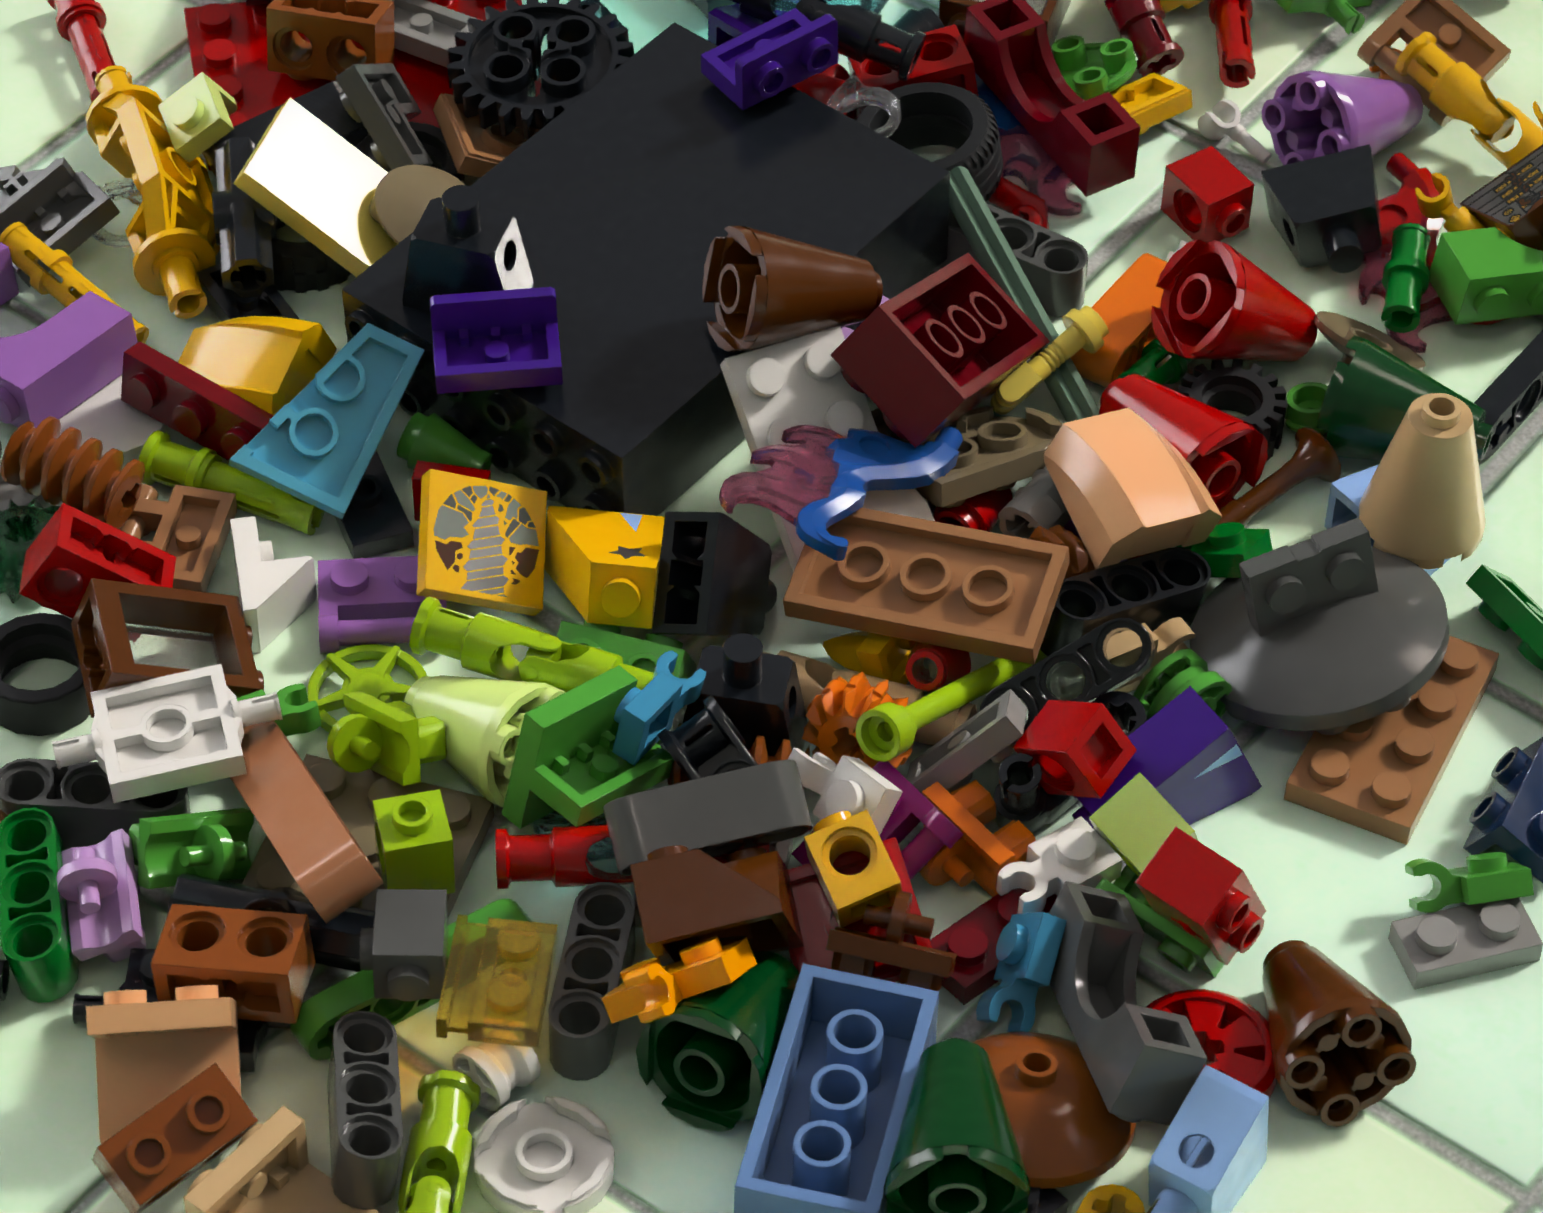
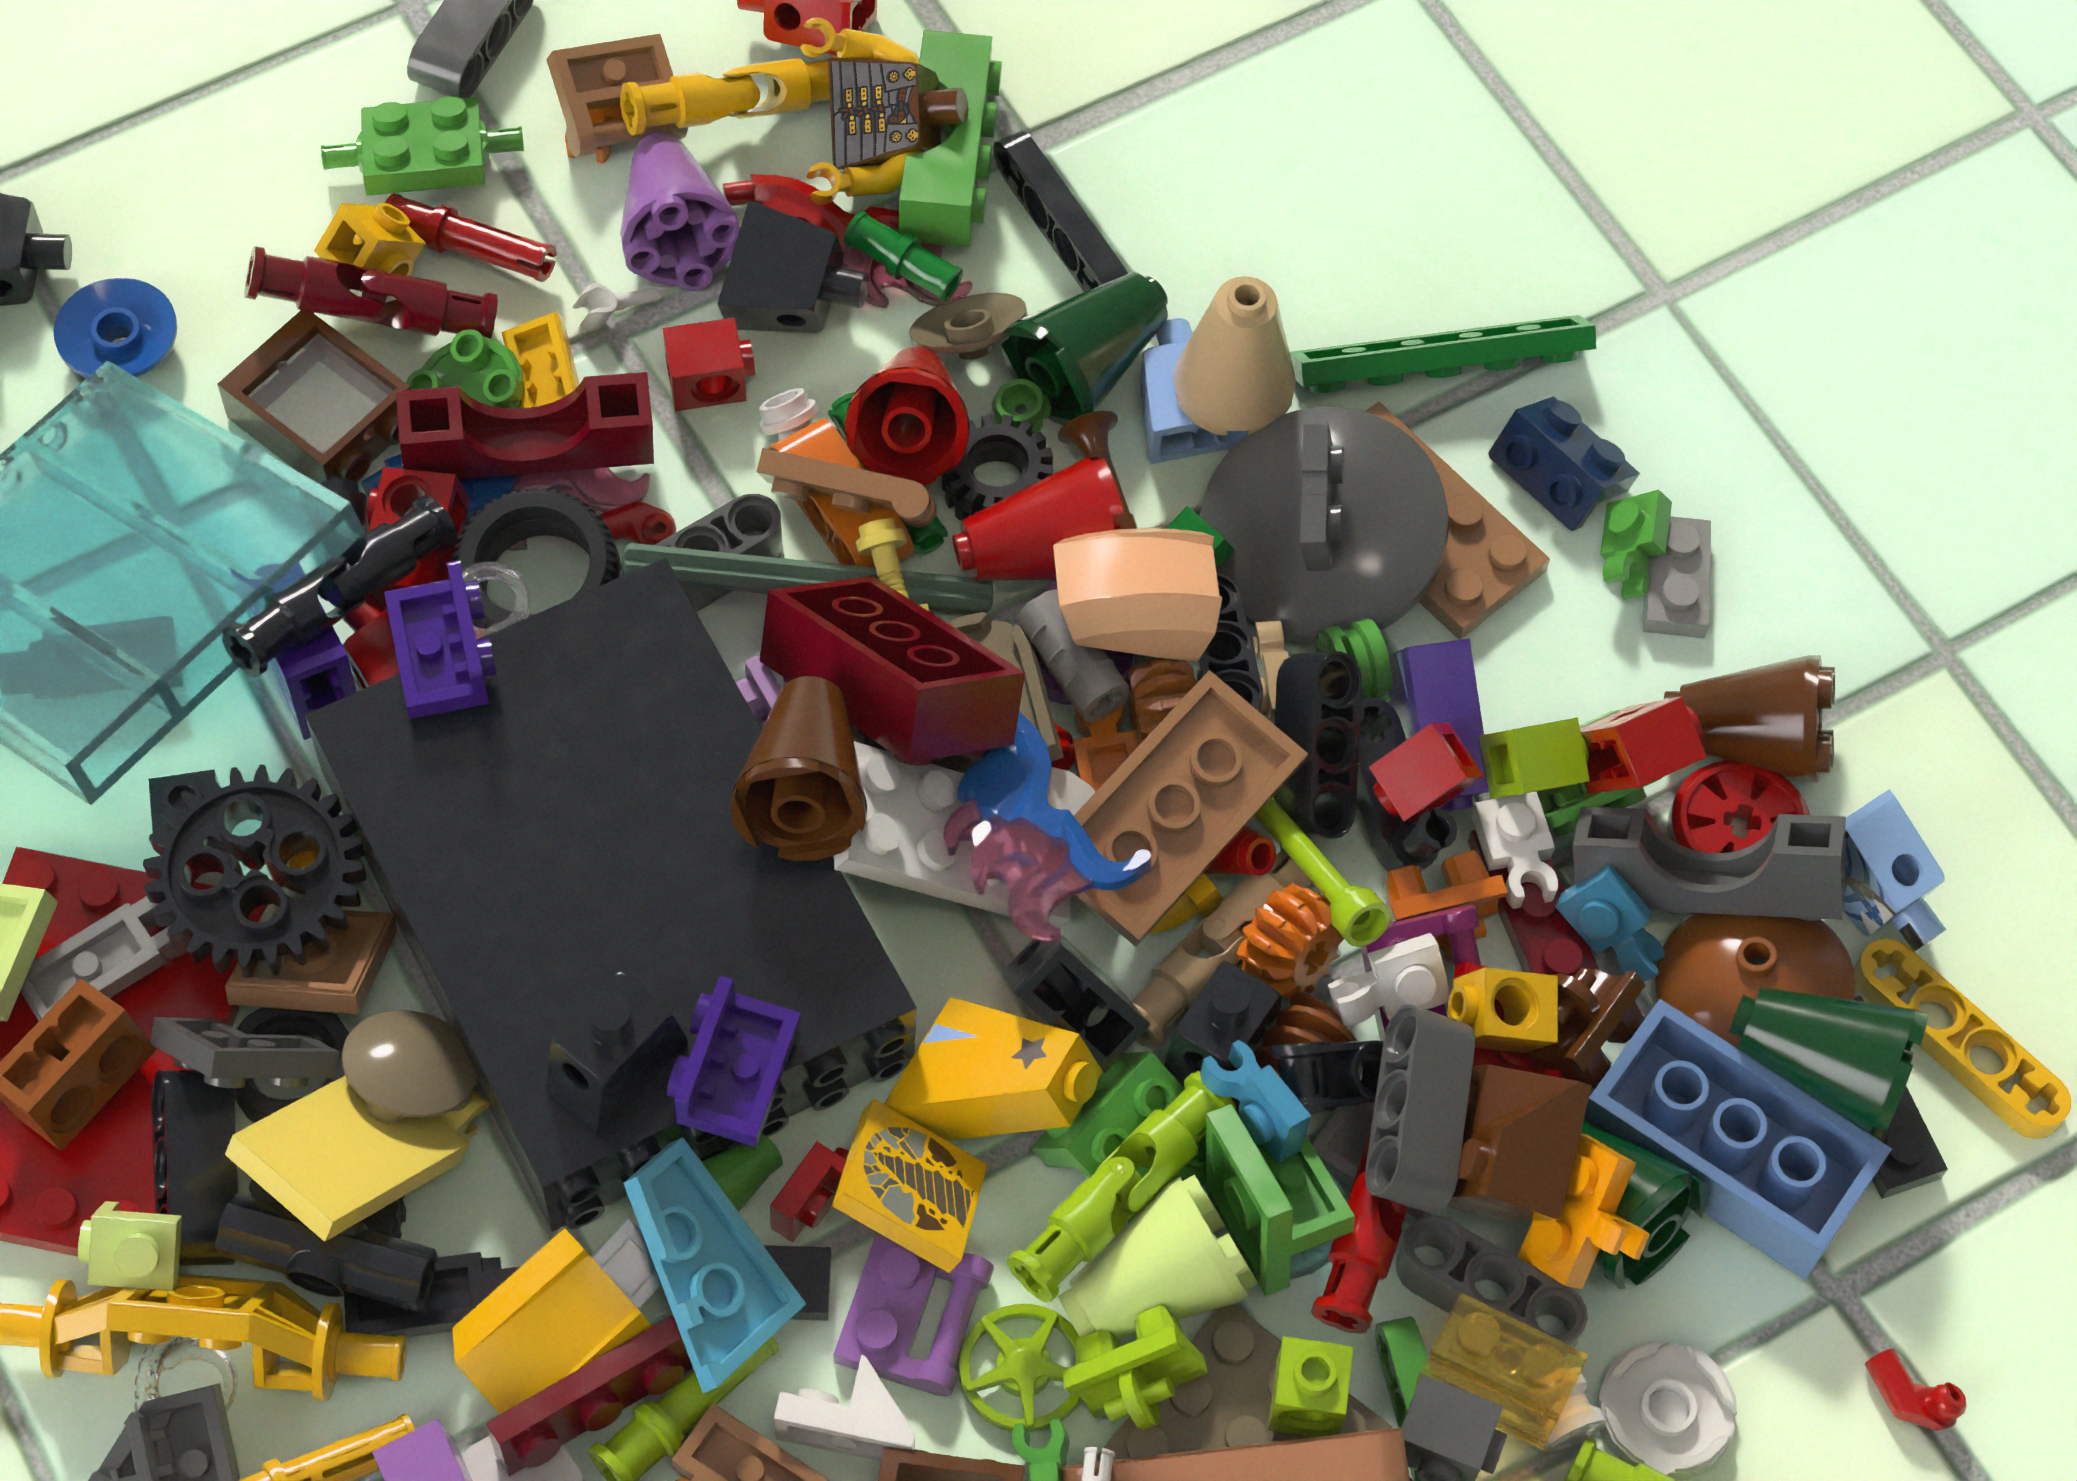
camera: 70 degrees left, 15 degrees up
light grey plate [907,689,1027,793] -> none
none -> medium nougat plate [756,448,937,528]

